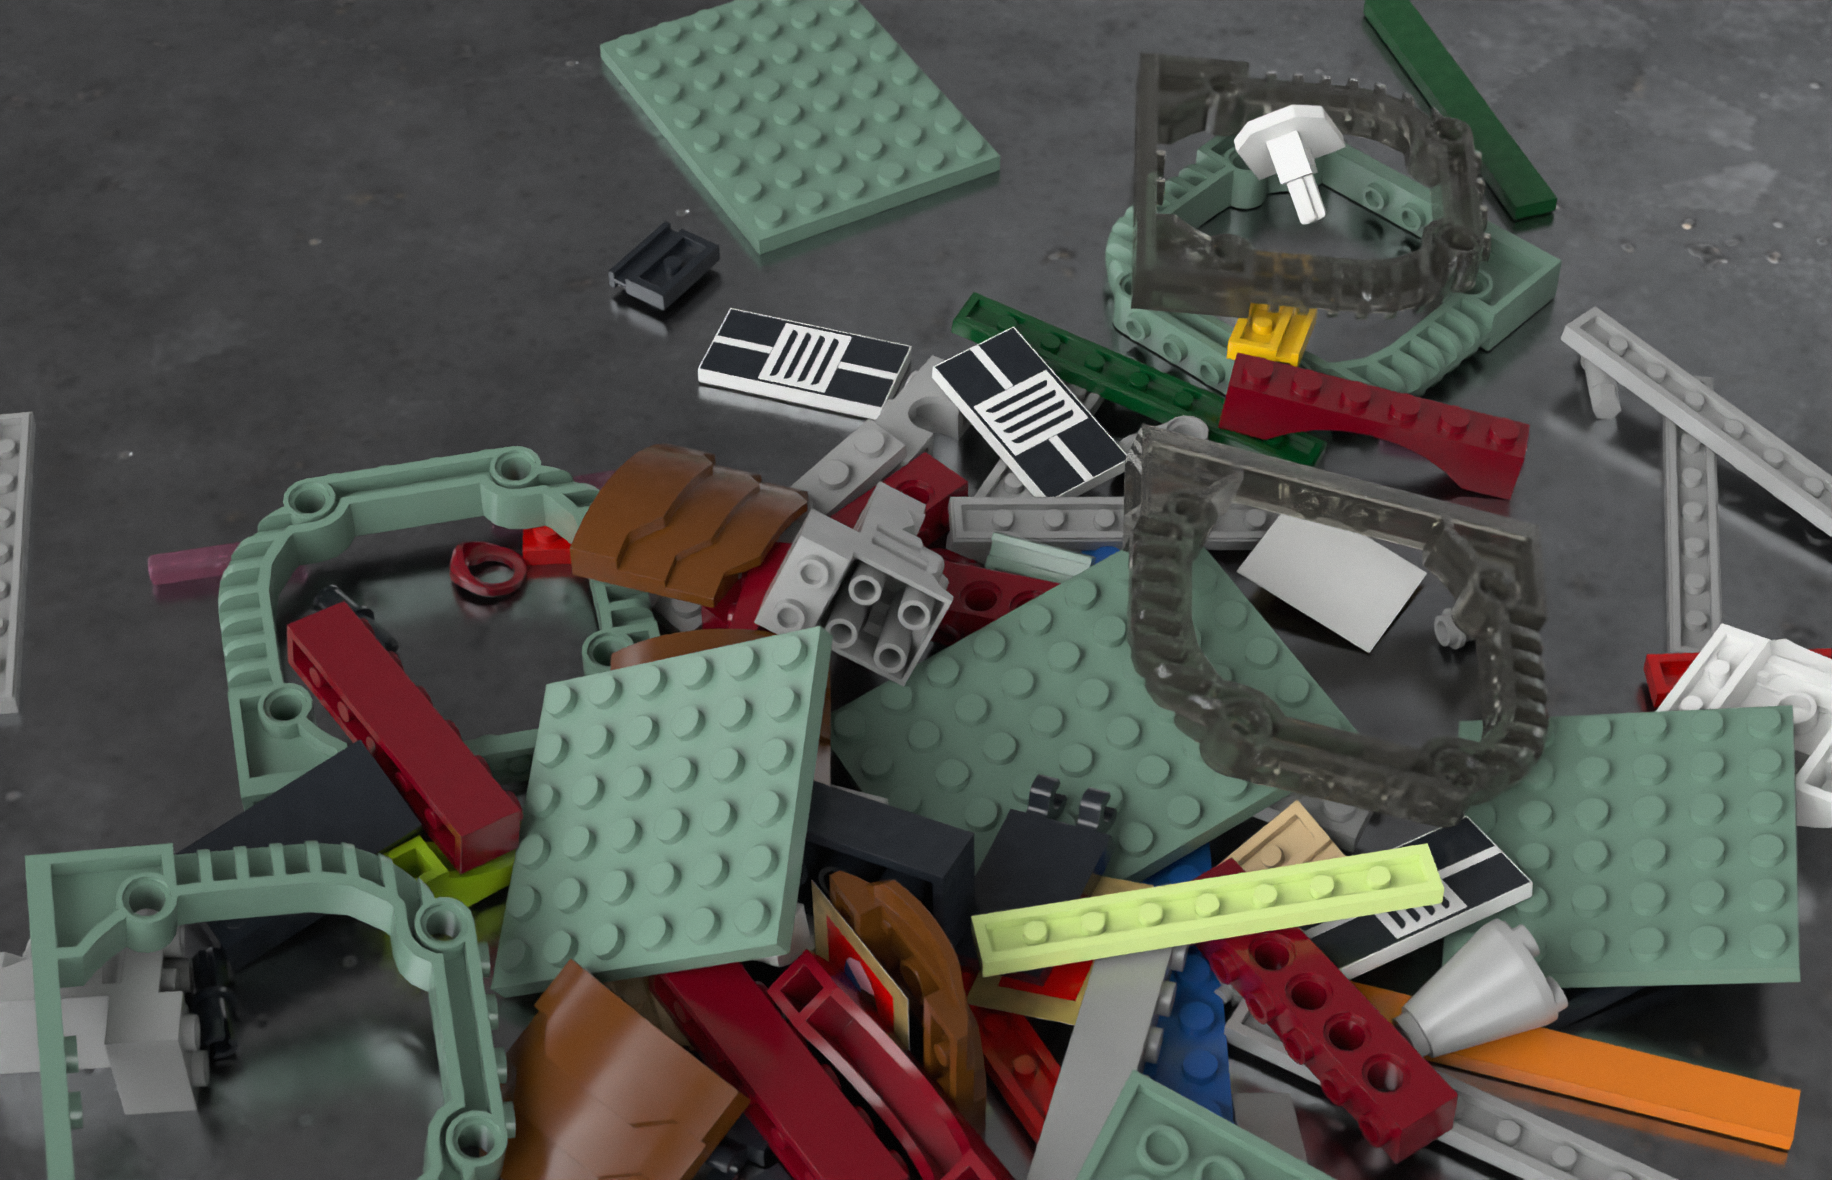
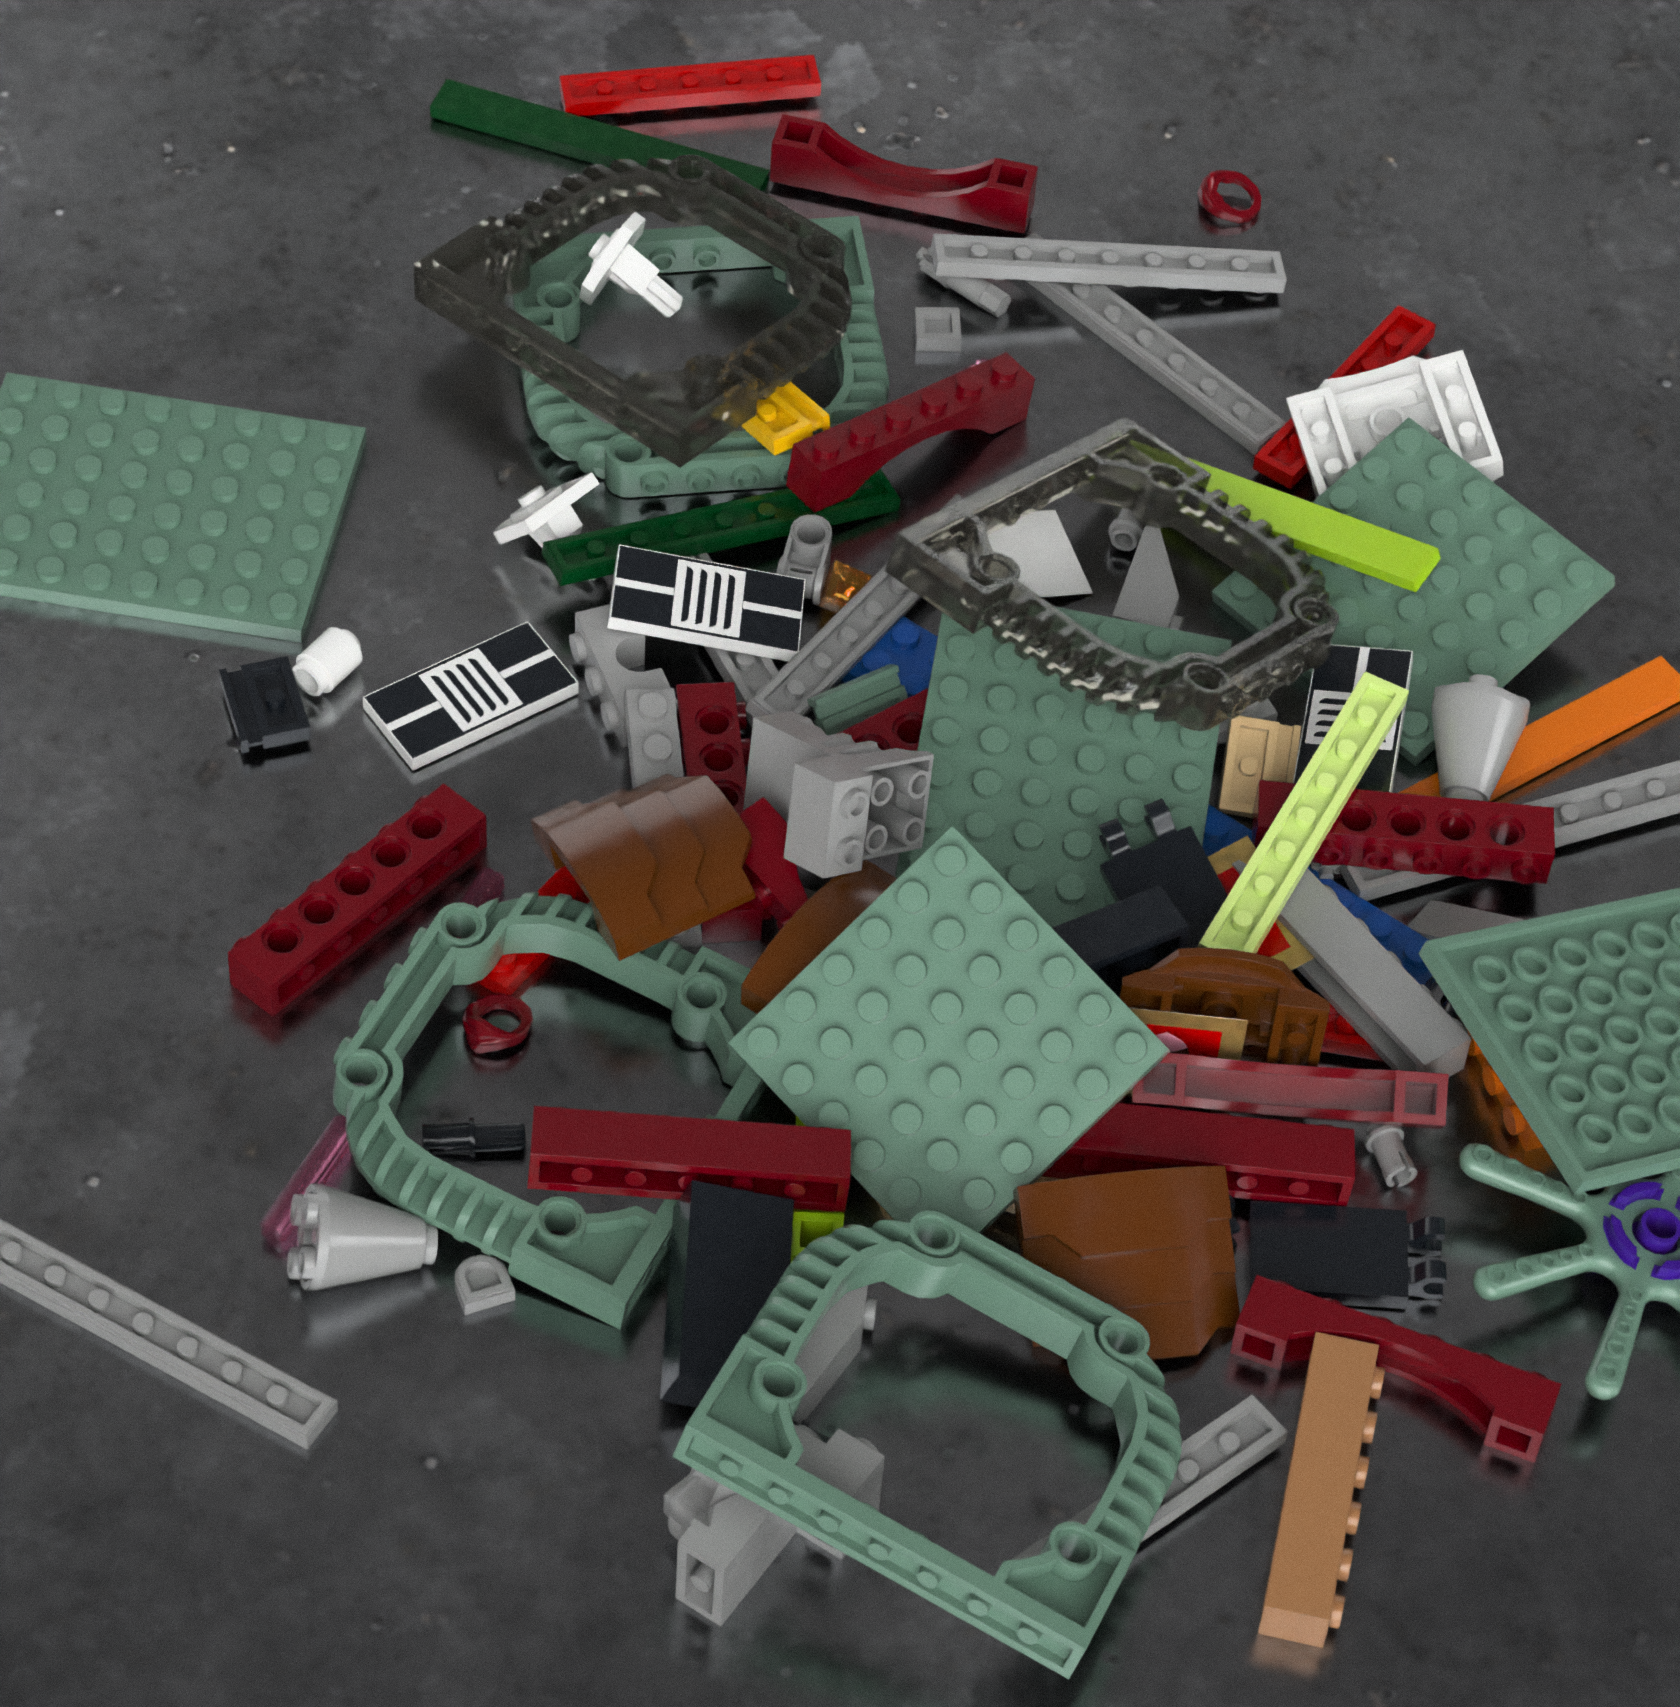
camera: 55 degrees left, 5 degrees up
none -> dark red brick [228,783,487,1017]
none -> light grey cone [287,1183,438,1291]
none -> white brick [292,627,363,696]
none -> light grey tile [455,1254,515,1315]
none -> white piece [493,472,599,581]
none -> red plate [559,55,821,116]
none -> dark red arch [770,114,1038,234]
none -> light grey slope [793,1285,877,1424]
none -> light grey tile [914,307,962,352]
none -> lime tile [1103,436,1441,592]
none -> light grey slope [1112,517,1184,631]

